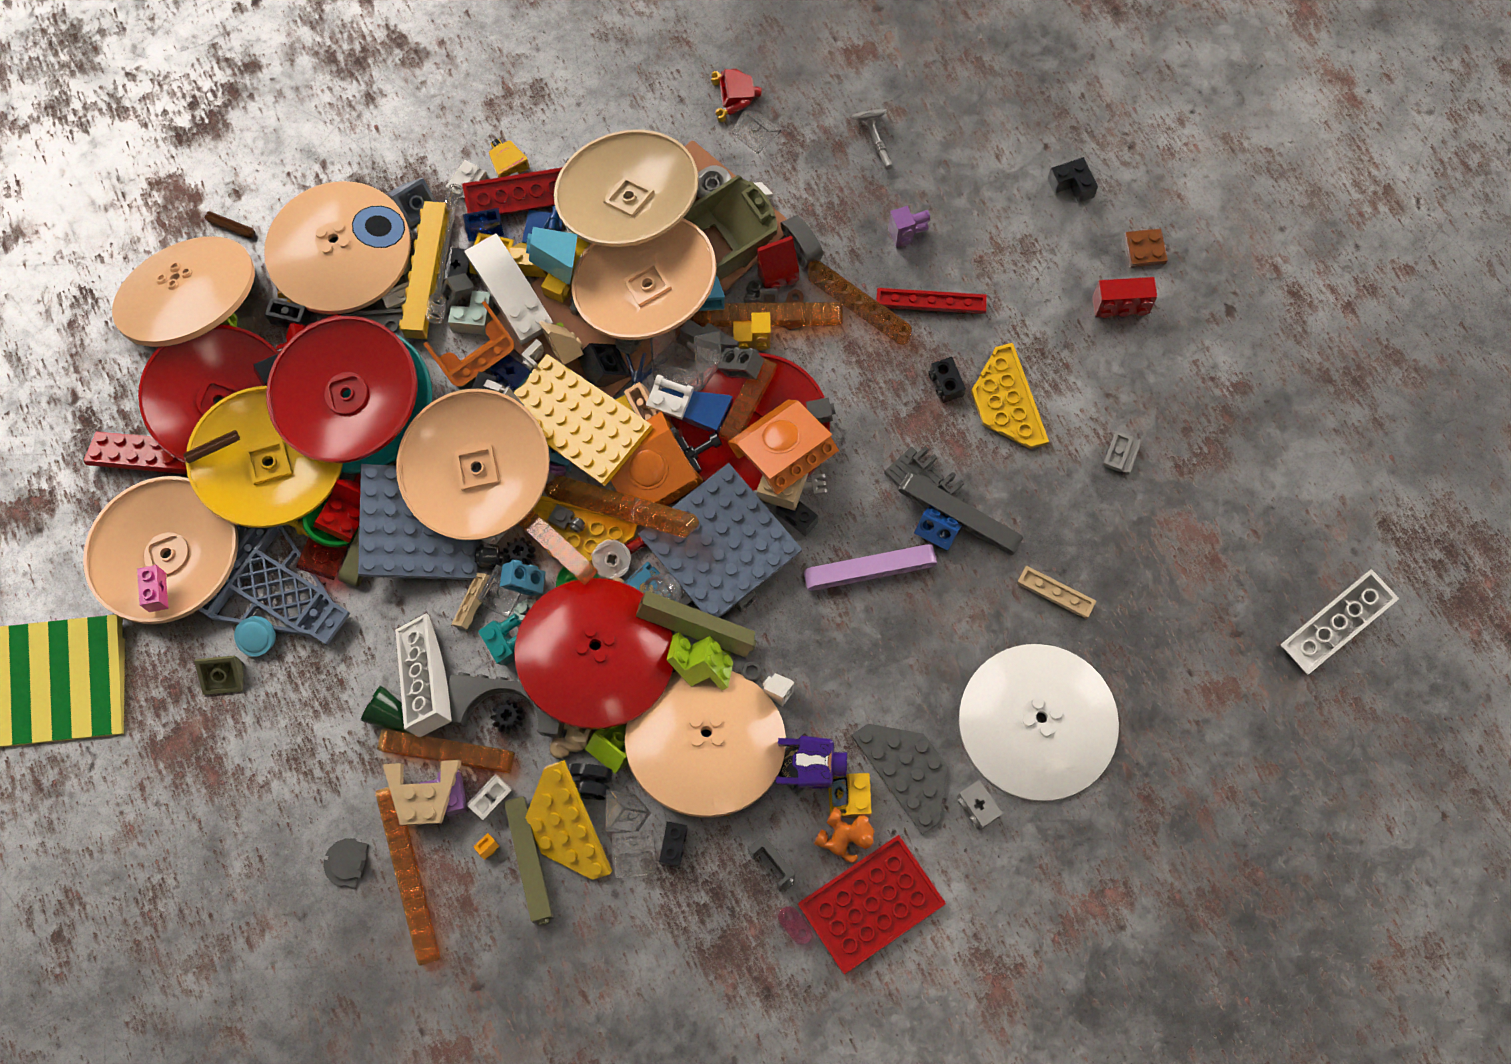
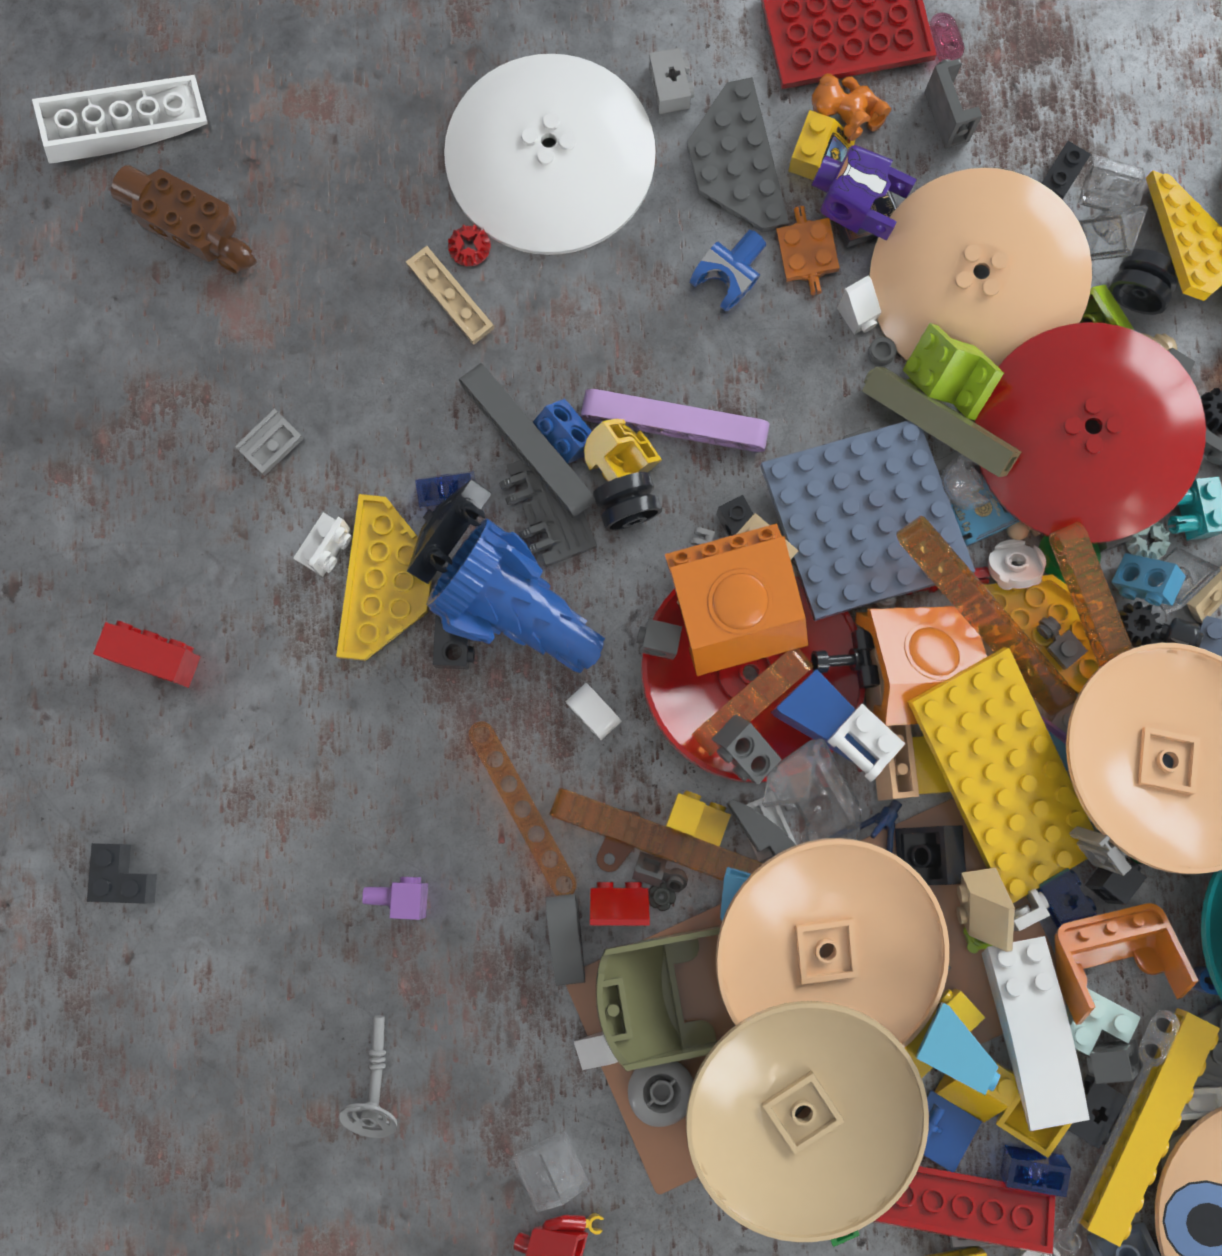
camera: 160 degrees left, 10 degrees up
red plate [876,288,987,314] -> none
dark orange plate [1124,229,1168,267] -> none
none -> reddish brown brick [111,165,257,274]
none -> white bracket [293,512,352,577]
none -> black connector [407,479,492,584]
none -> clear blue brick [415,470,476,508]
none -> blue cone [426,518,605,673]
none -> red gear [448,224,491,266]
none -> white beam [565,683,622,740]
none -> yellow brick [584,419,662,482]
none -> black wheel [593,472,662,532]
none -> blue connector [689,230,766,311]
none -> orange plate [776,206,840,295]

